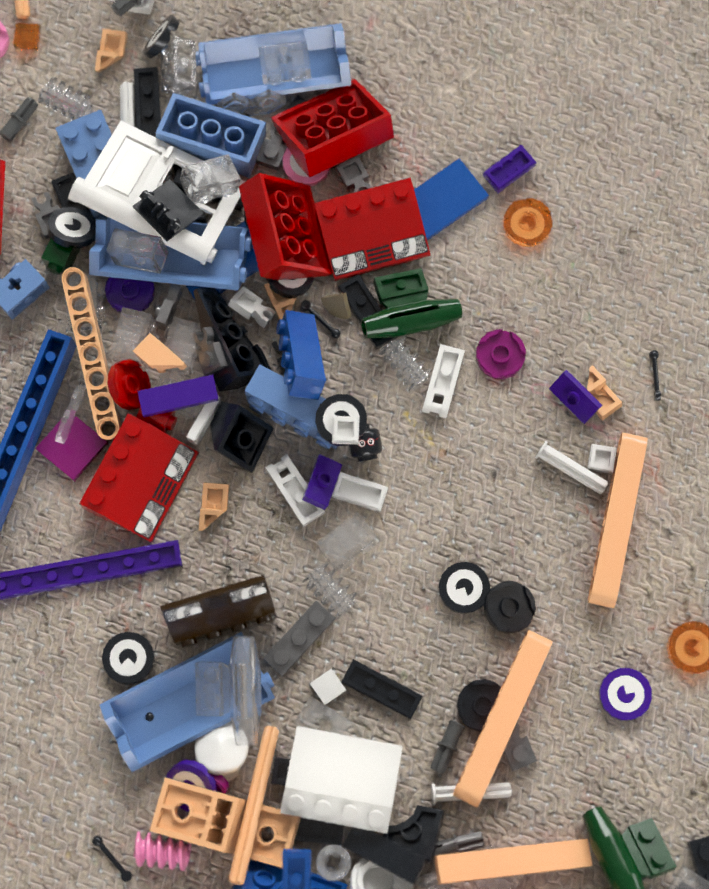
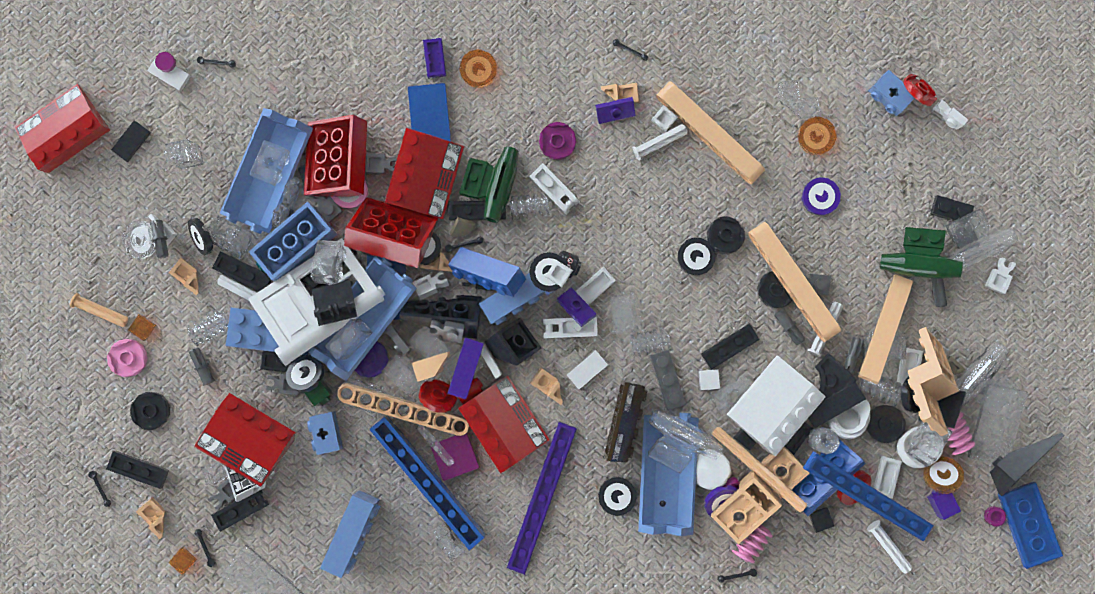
camera: 55 degrees left, 10 degrees up
none -> white tile [567,350,608,389]

